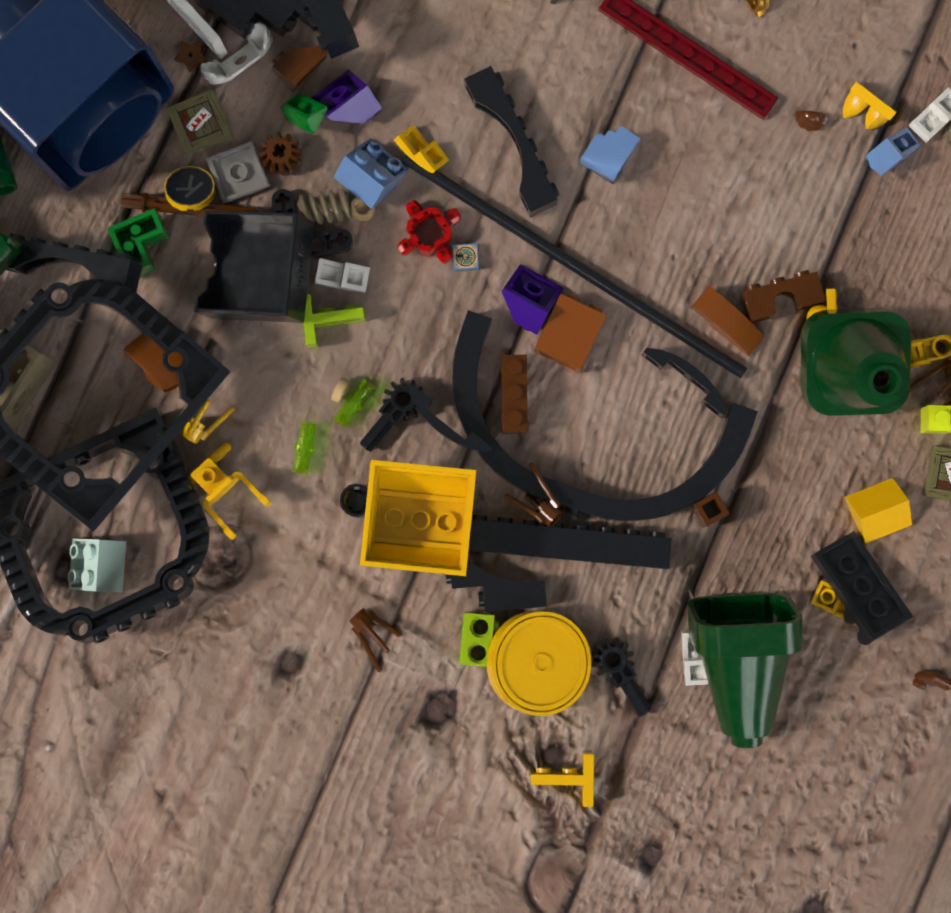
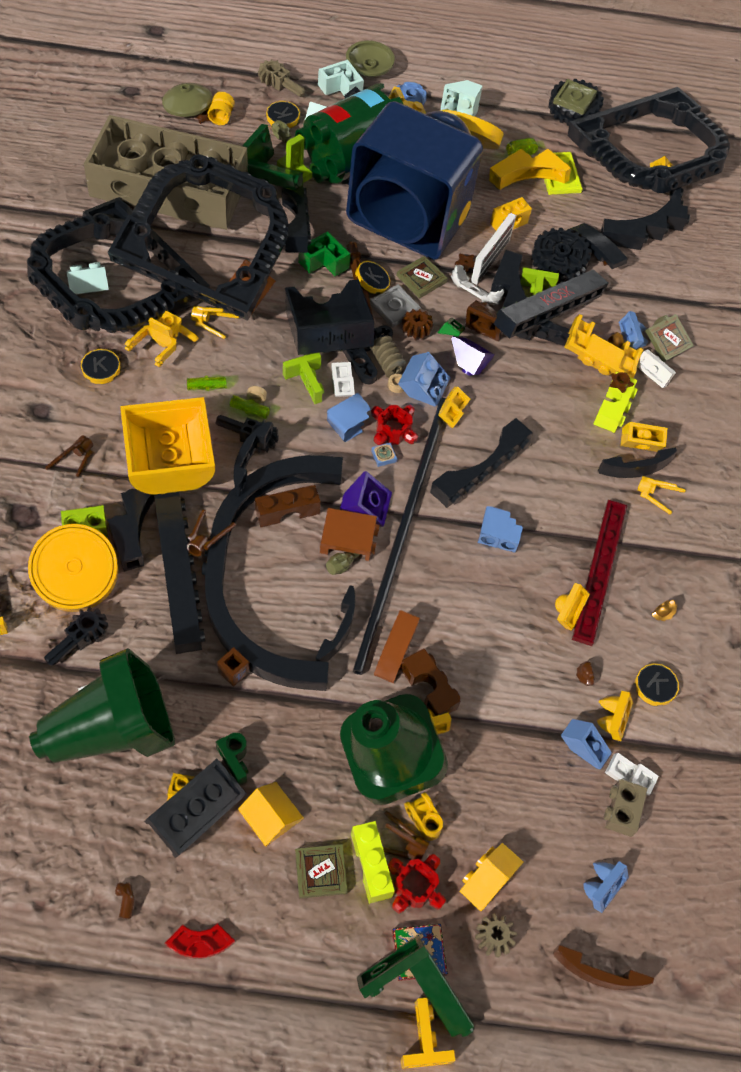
camera: 60 degrees right, 25 degrees down
none -> black tile [81,349,121,384]
none -> dark green plate [216,733,249,786]
none -> olive piece [326,552,360,575]
none -> medium blue piece [327,393,370,442]
none -> yellow tile [555,583,590,631]
none -> black tile [635,663,679,706]

